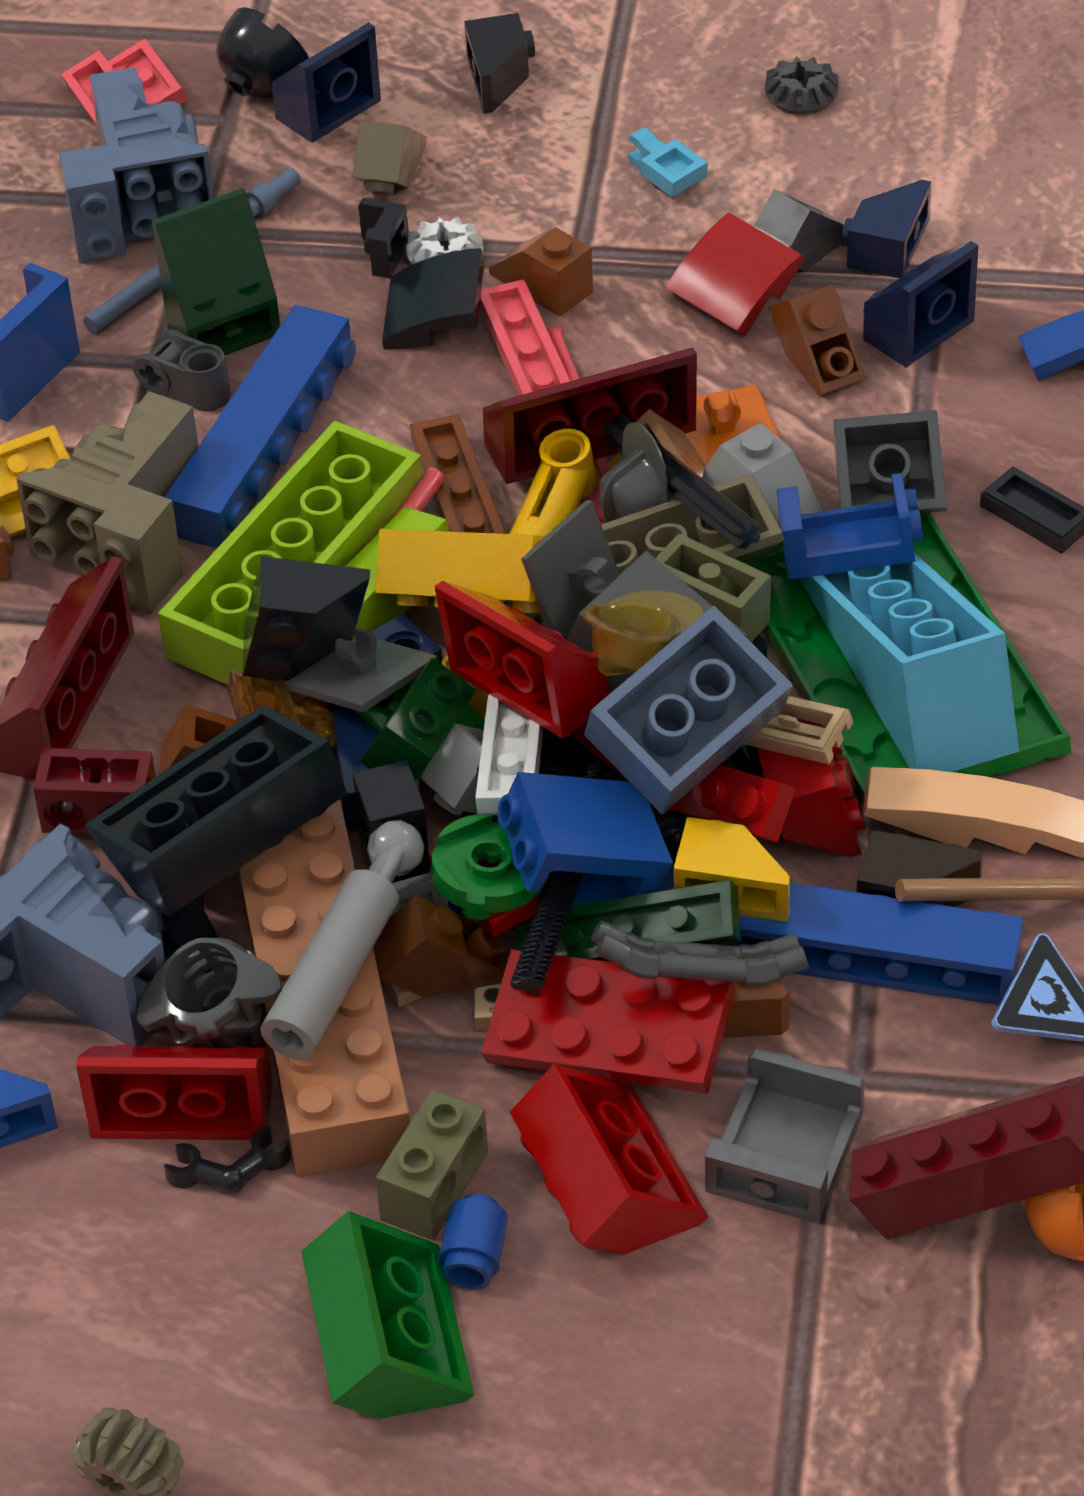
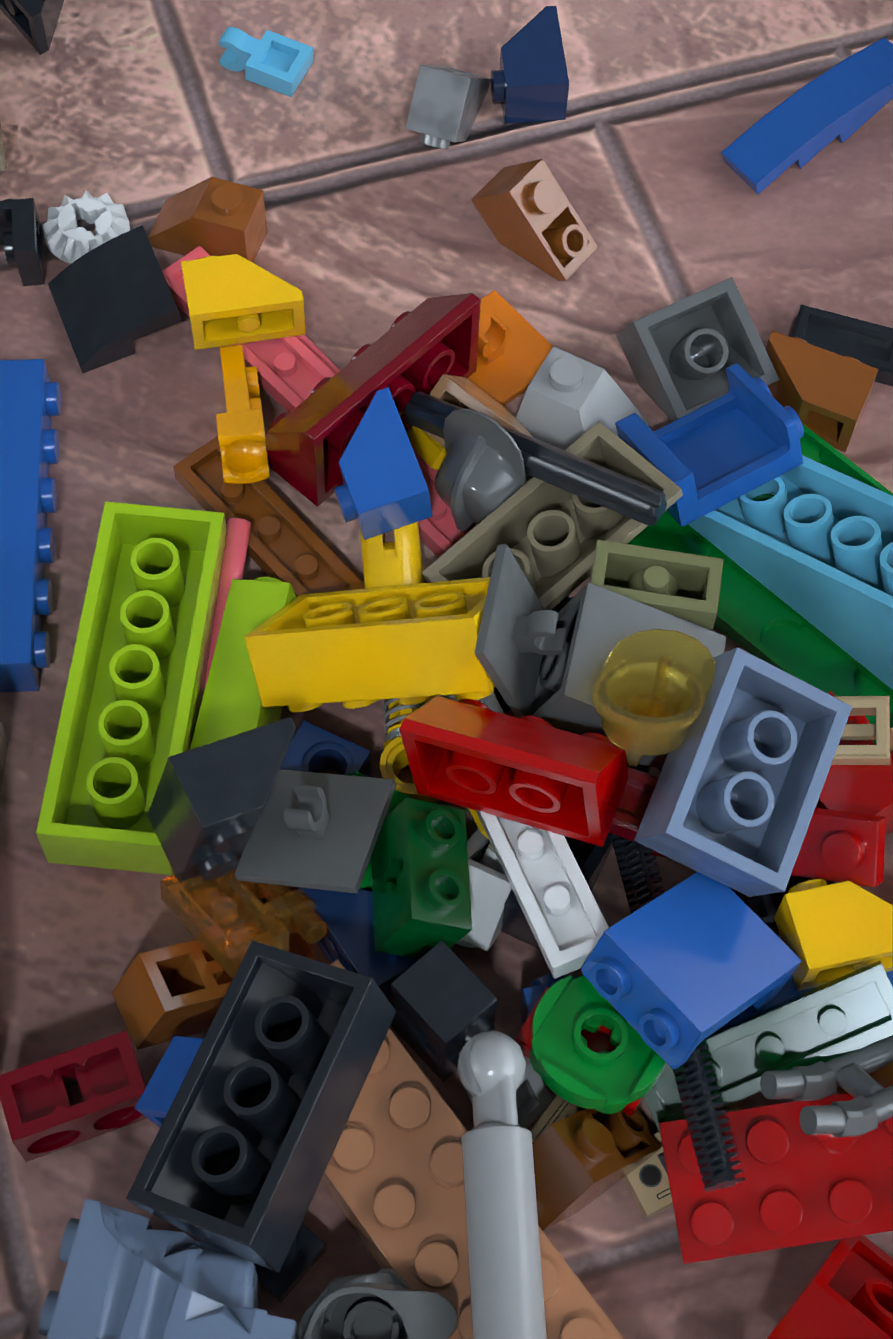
camera: 30 degrees left, 15 degrees up
red slope [665,212,805,336] -> none
dark blue slope [863,241,979,368] -> none
none -> yellow slope [181,254,306,350]
none -> light orange plate [216,345,270,484]
none -> blue slope [334,387,433,540]
none -> dark orange slope [766,330,879,452]

